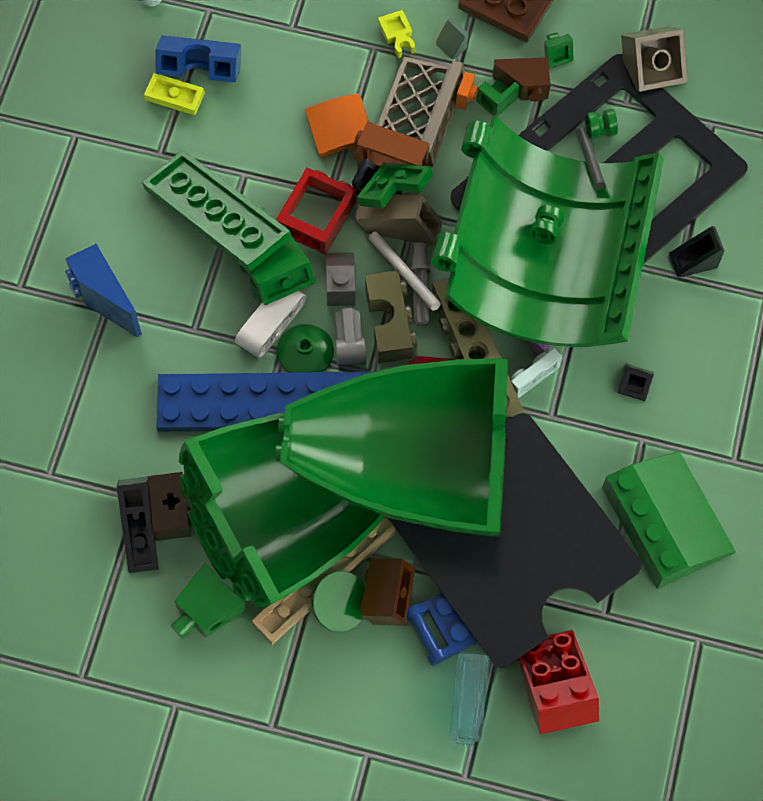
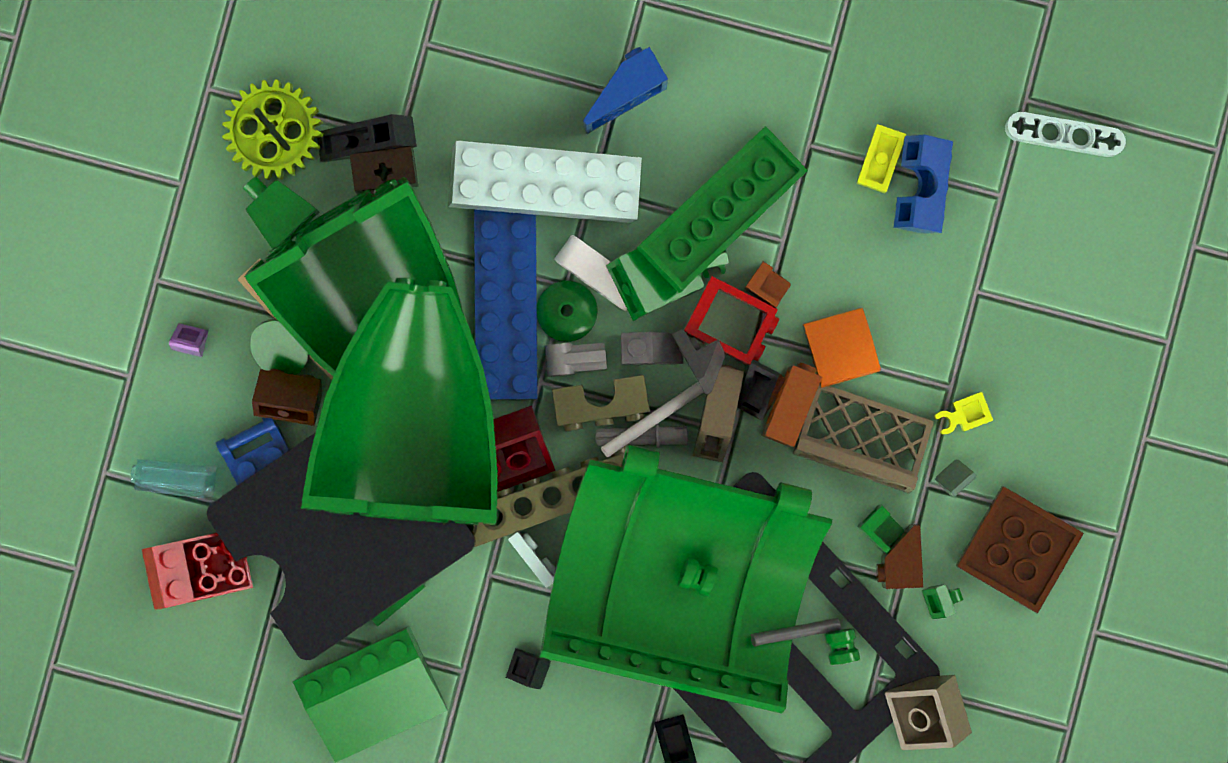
camera: 90 degrees right, 20 degrees up
green plate [357,162,433,209] -> none
orange plate [456,72,478,111] -> none
none -> medium lavender slope [169,323,208,357]
none -> lime gear [222,79,323,180]
none -> light aqua brick [448,141,642,223]
none -> dark grey slope [672,329,725,395]
none -> dark orange panel [744,261,791,308]

